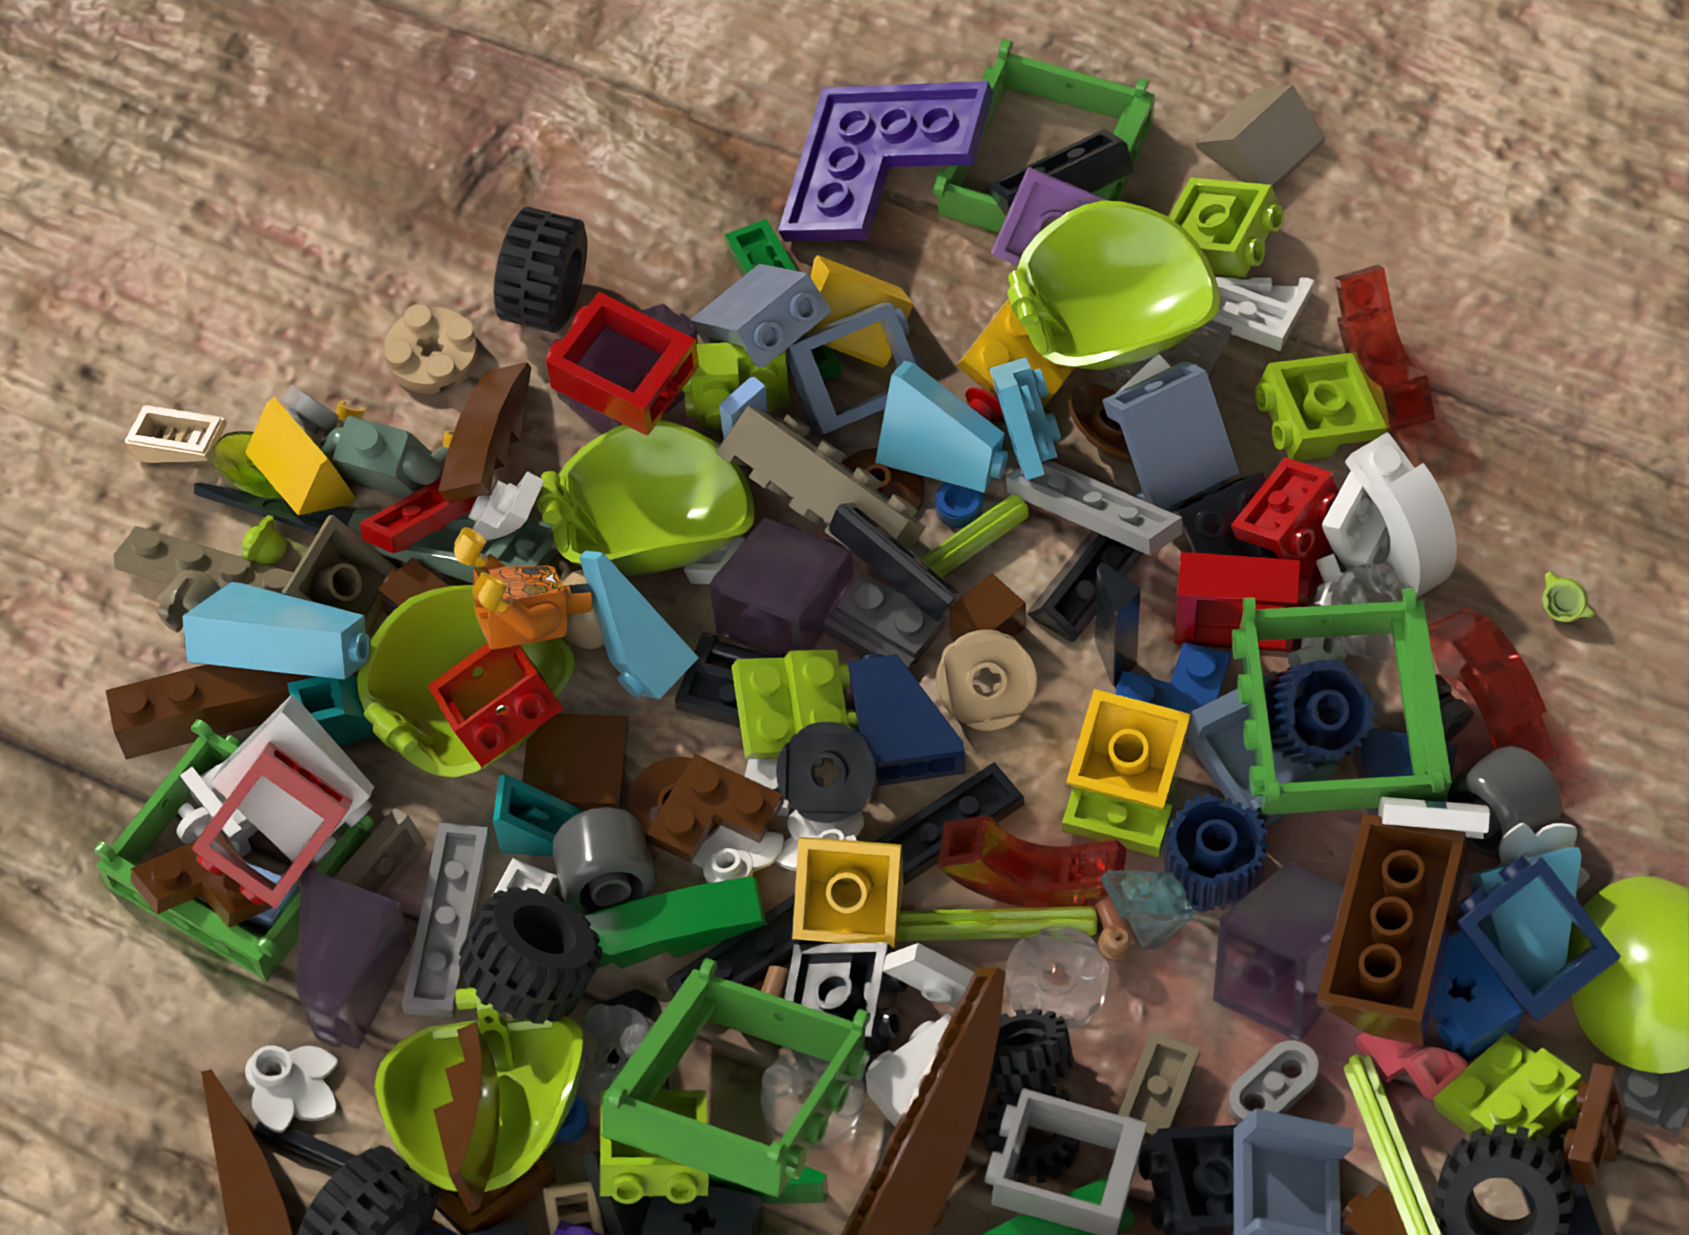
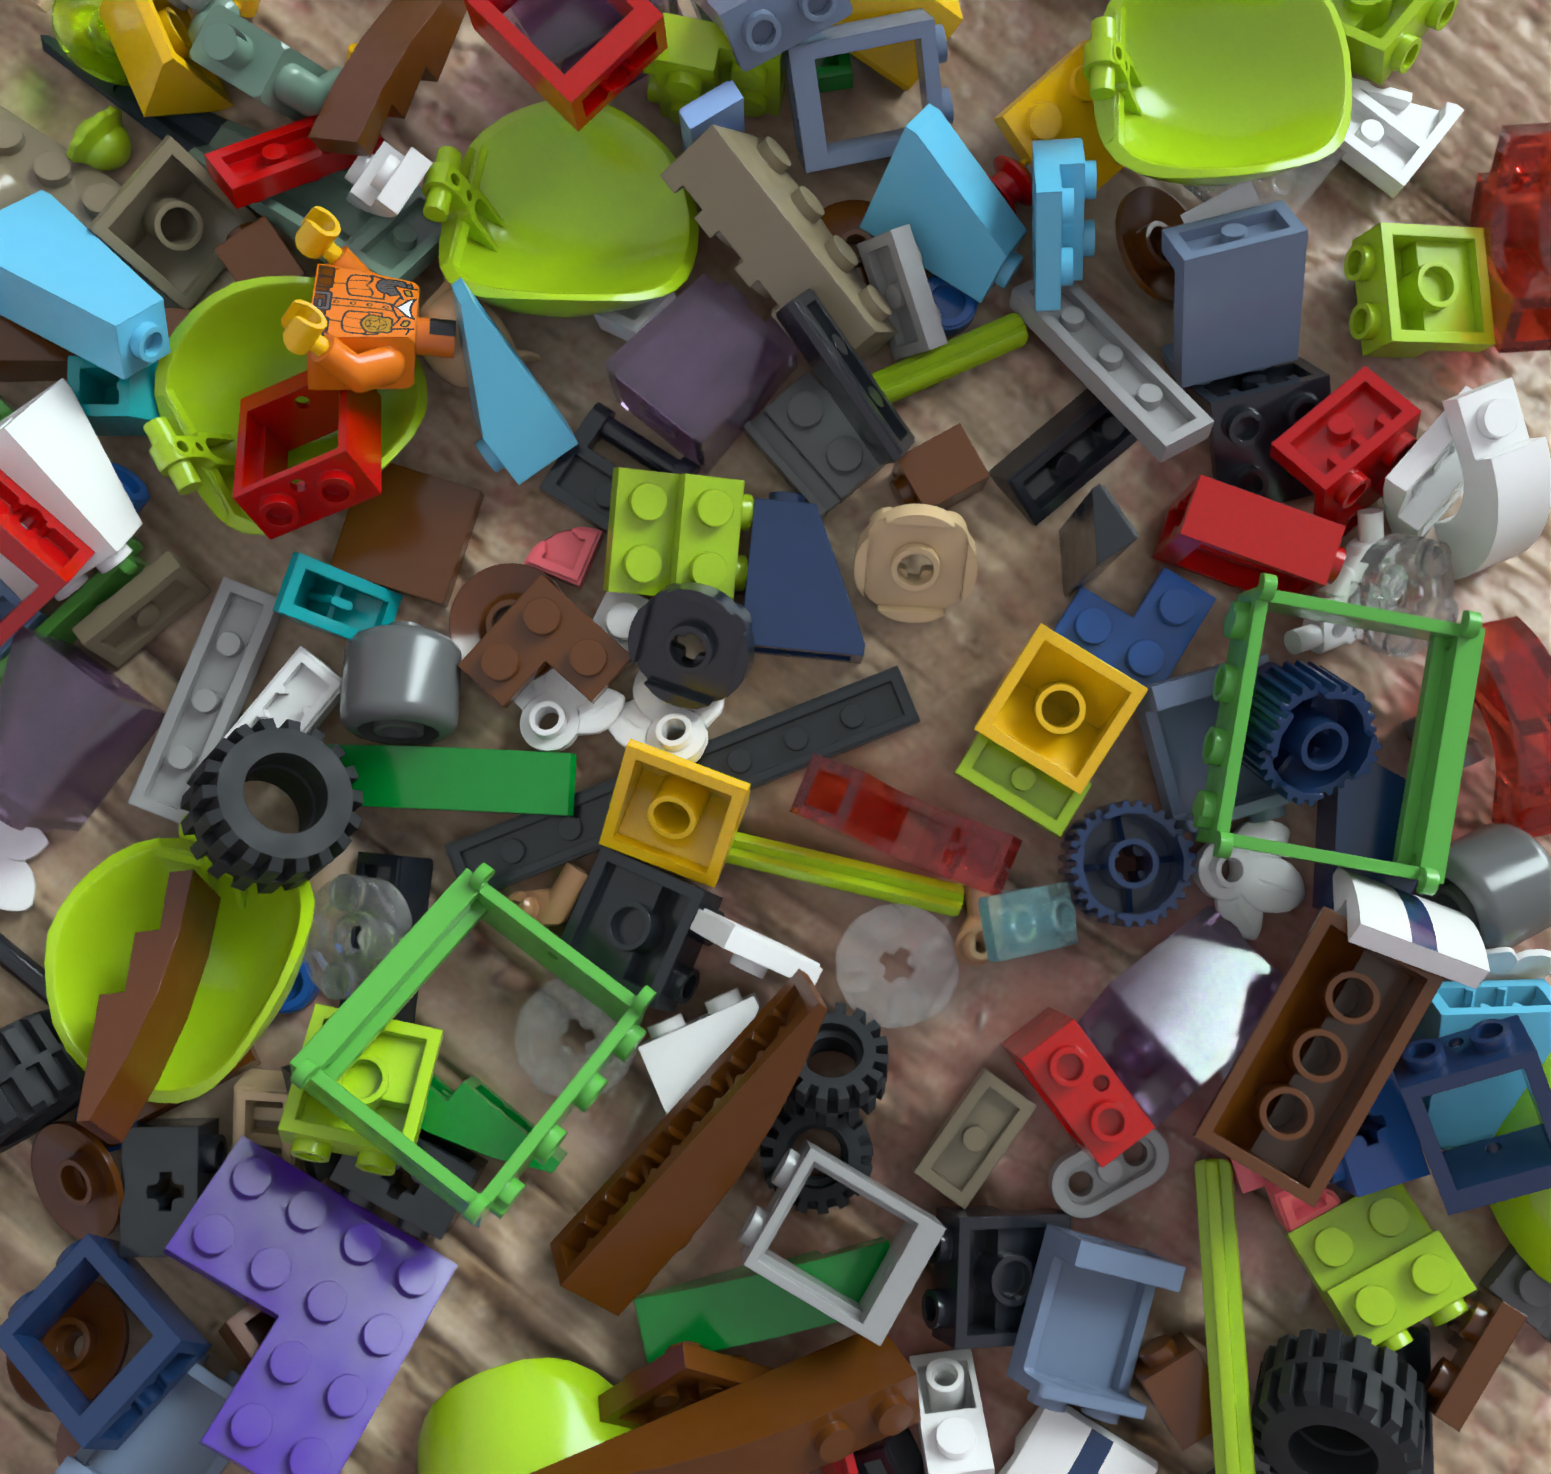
camera: 10 degrees right, 25 degrees up
none -> coral tile [524,527,605,590]
none -> light grey plate [857,224,948,360]
none -> red window [1000,1007,1156,1168]
none -> white plate [1192,820,1305,940]

